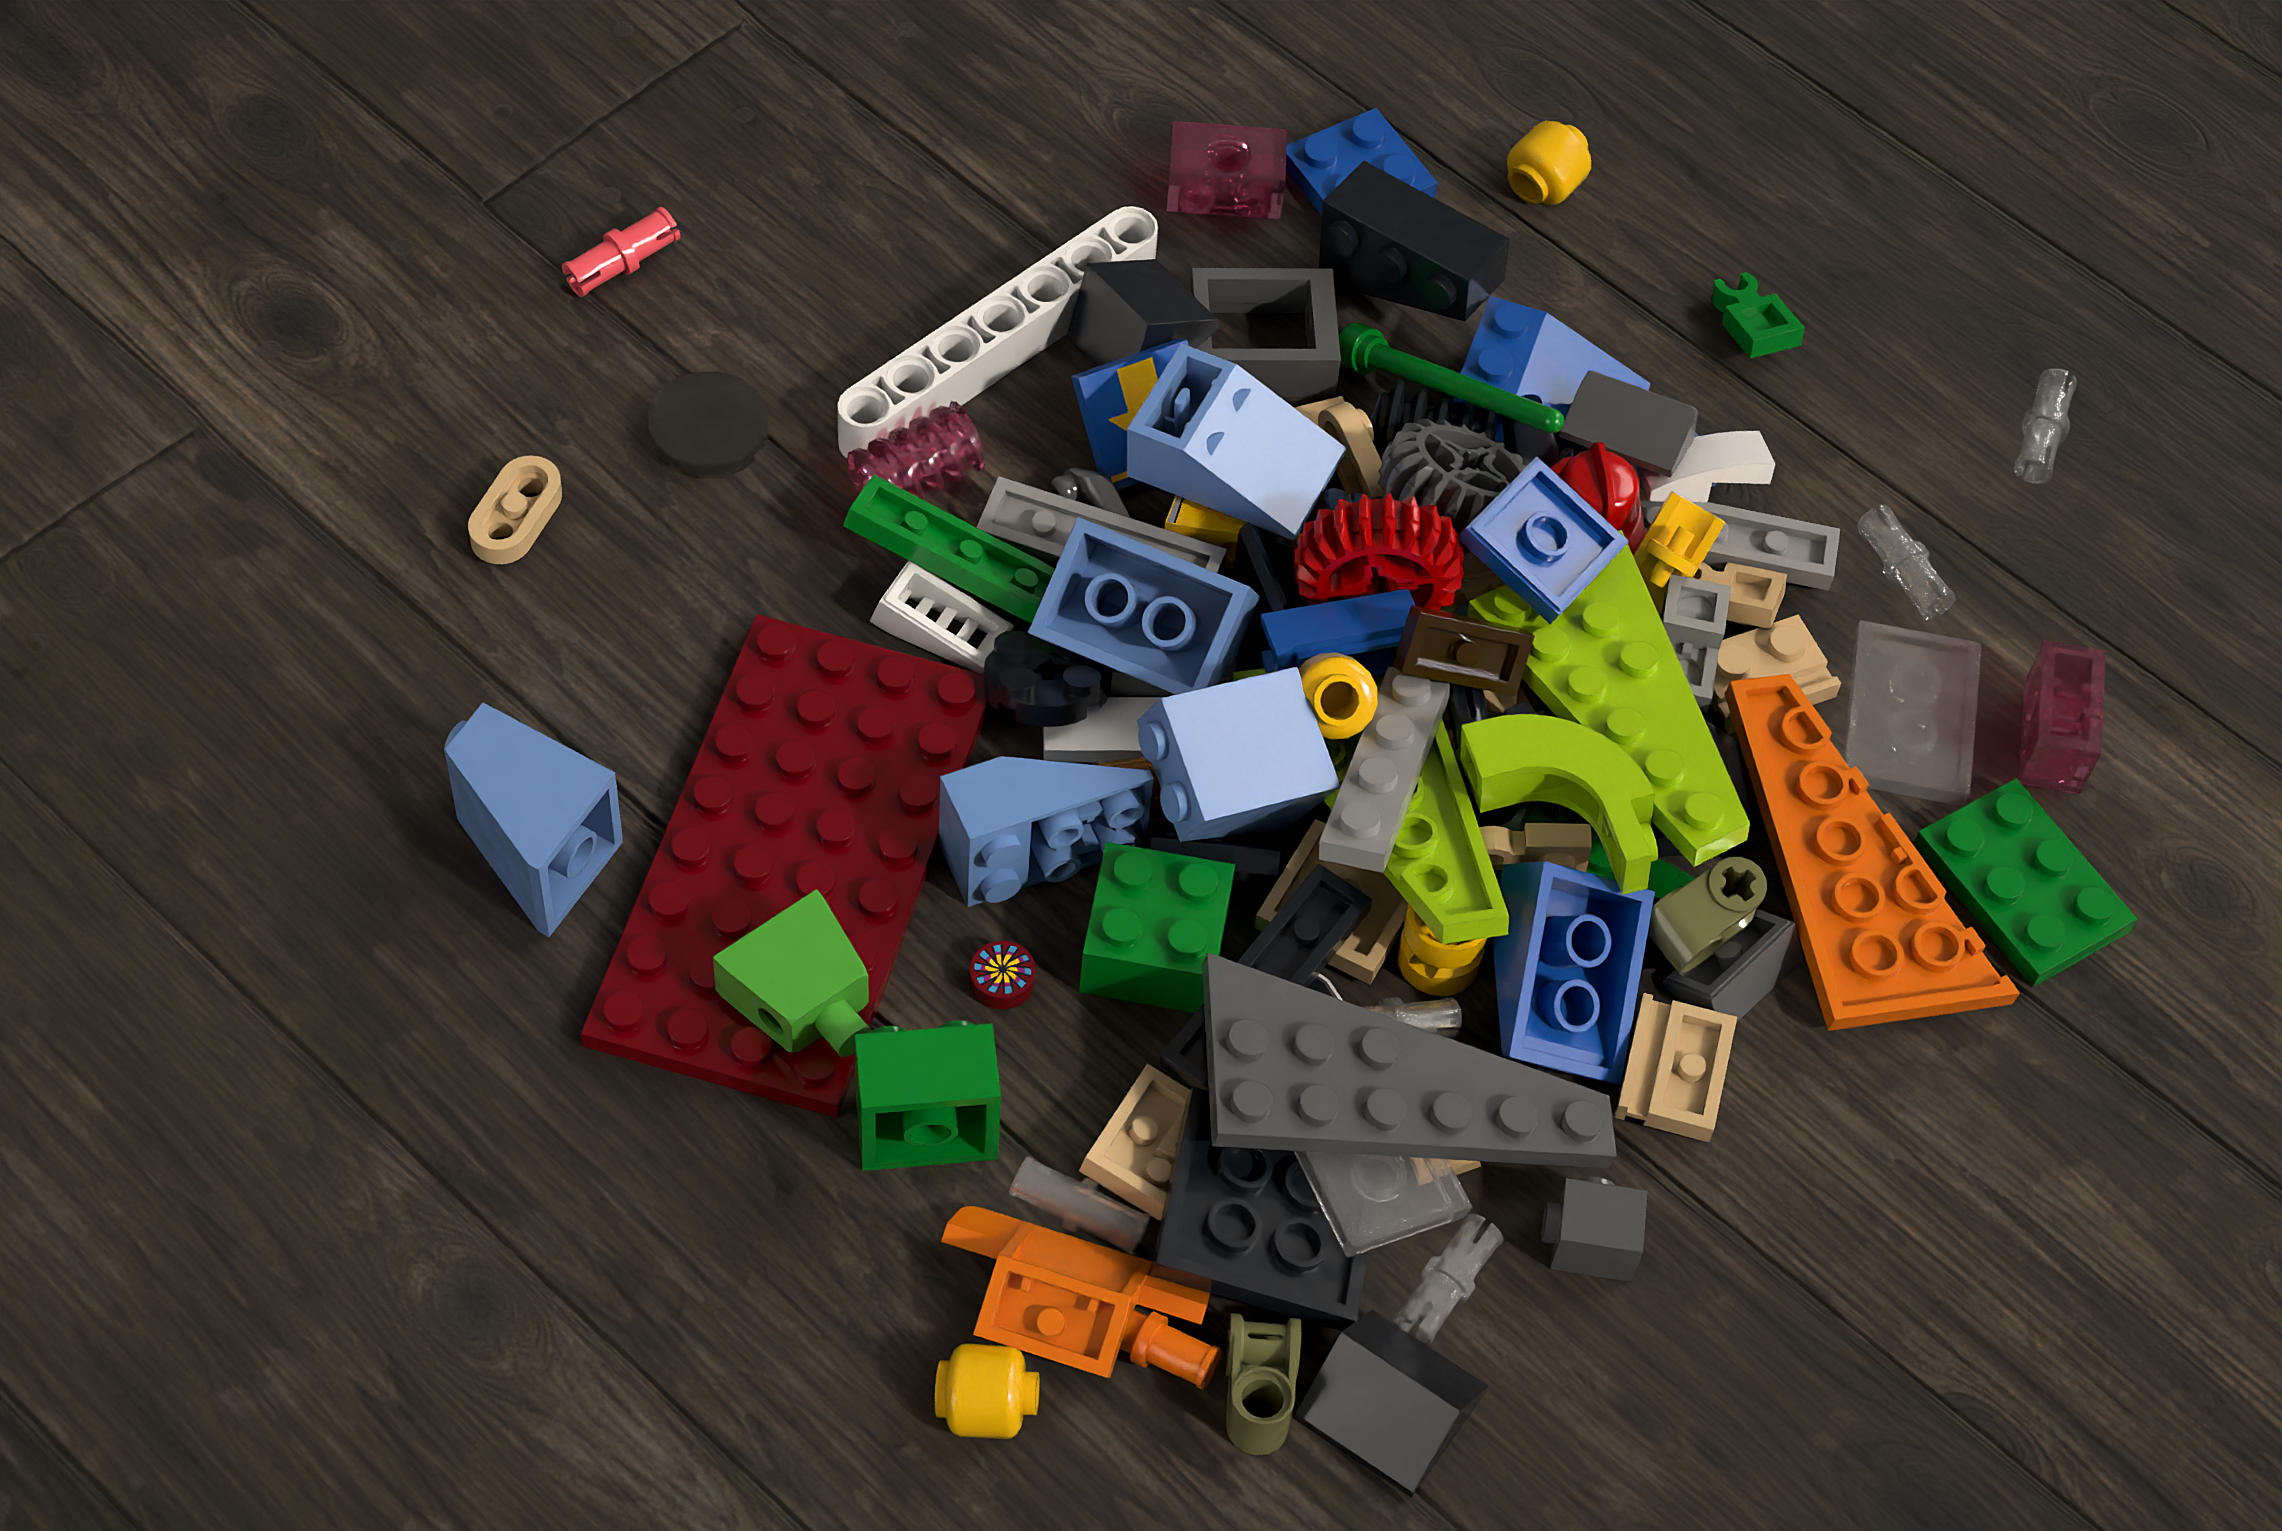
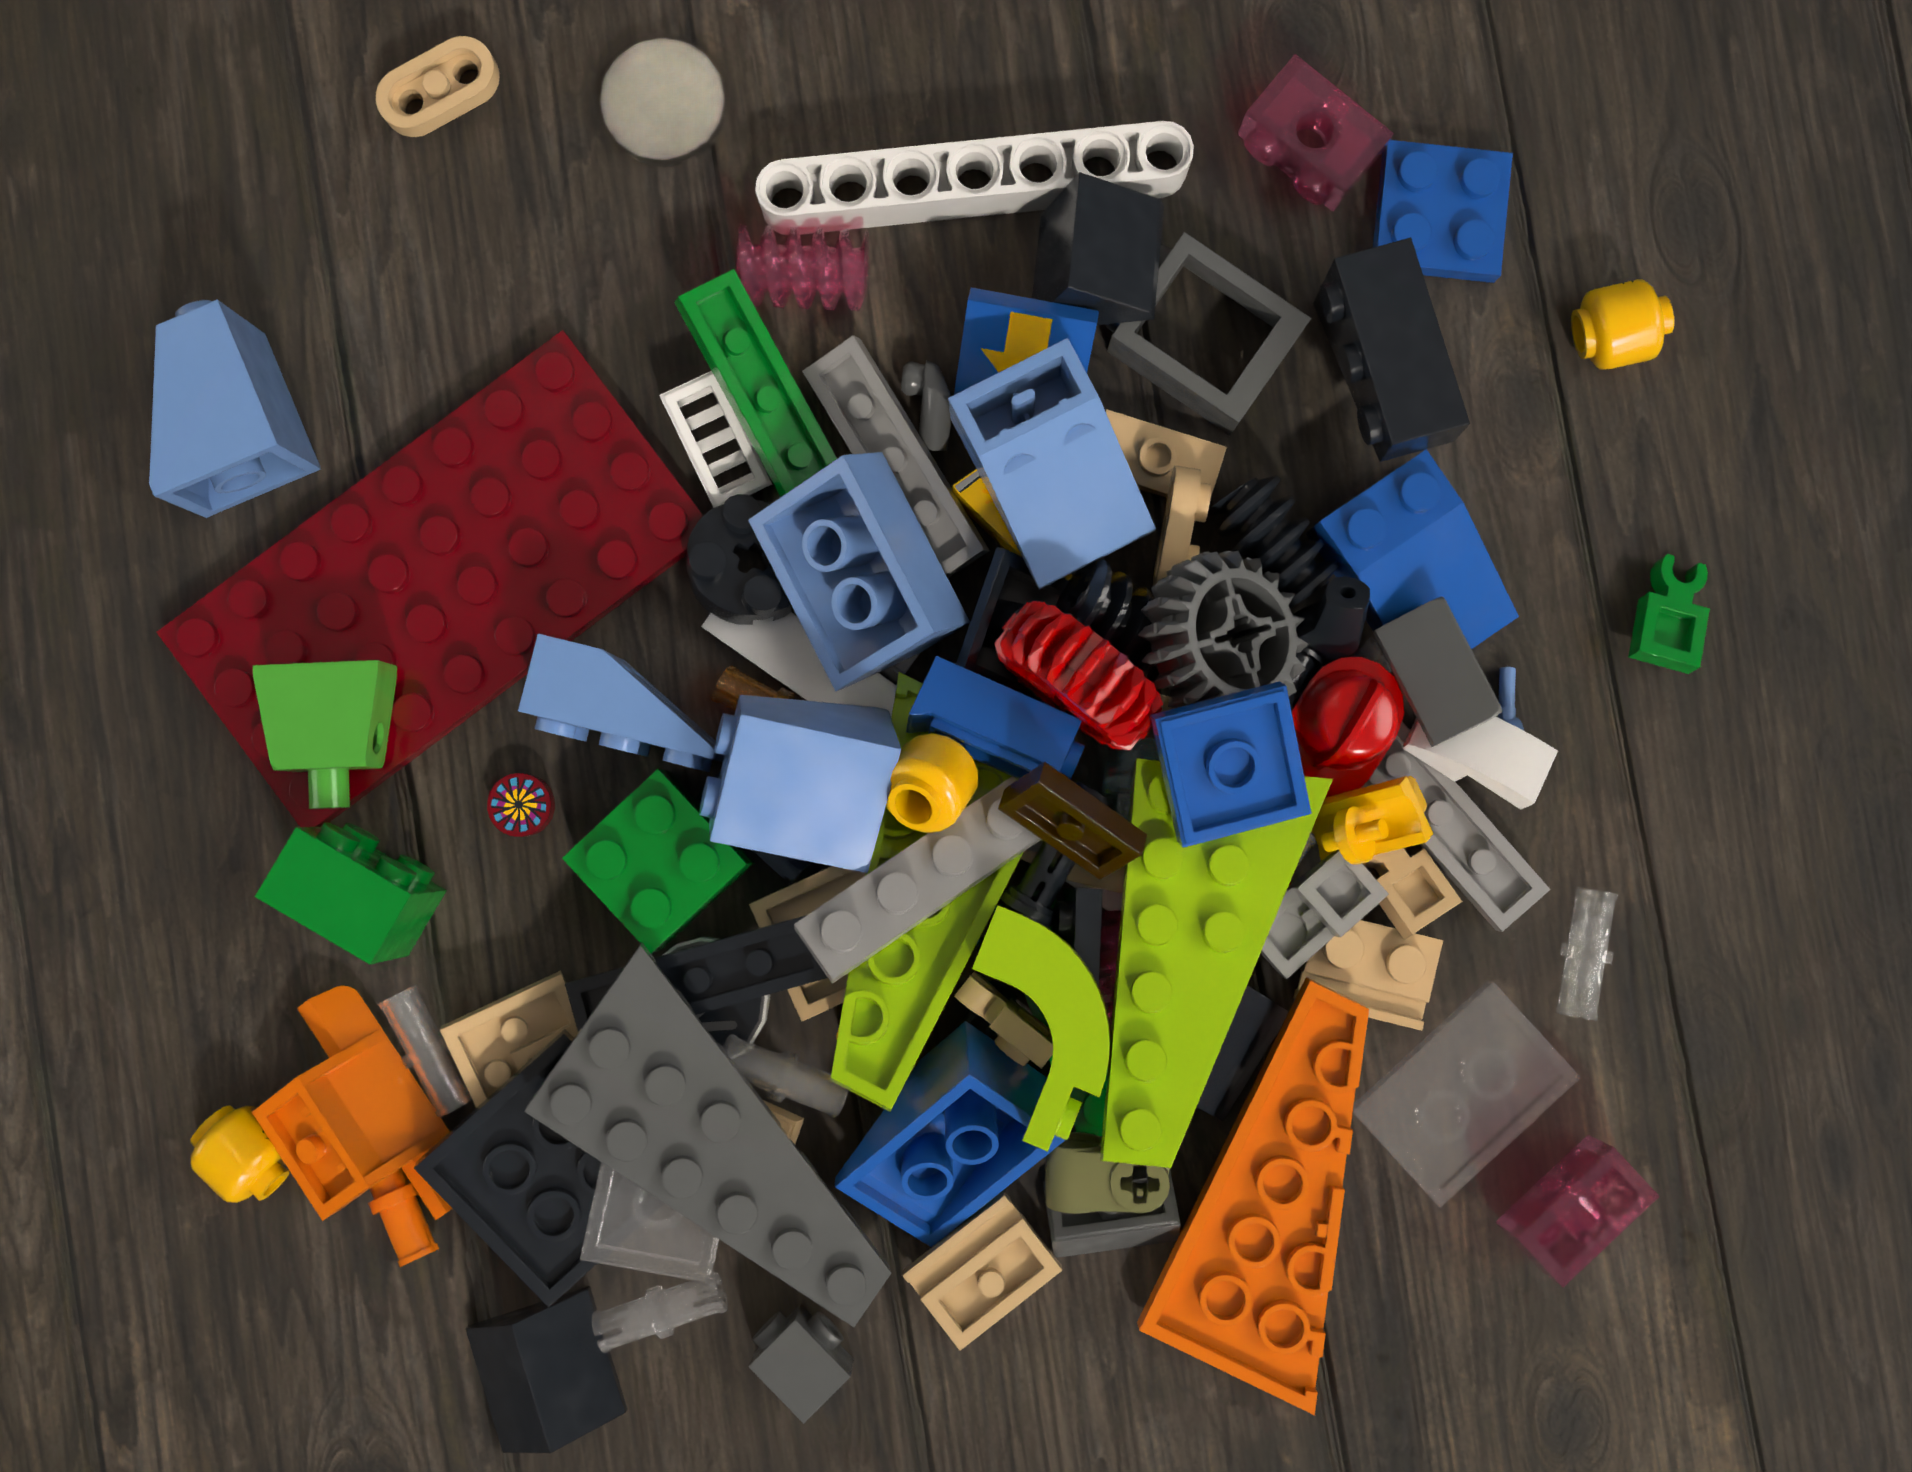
camera: 45 degrees right, 30 degrees up
olive piece [1225,1313,1301,1455] -> none
green piece [1339,322,1564,433] -> none
green plate [1913,778,2138,988] -> none
clear pin [2014,368,2078,484] -> none

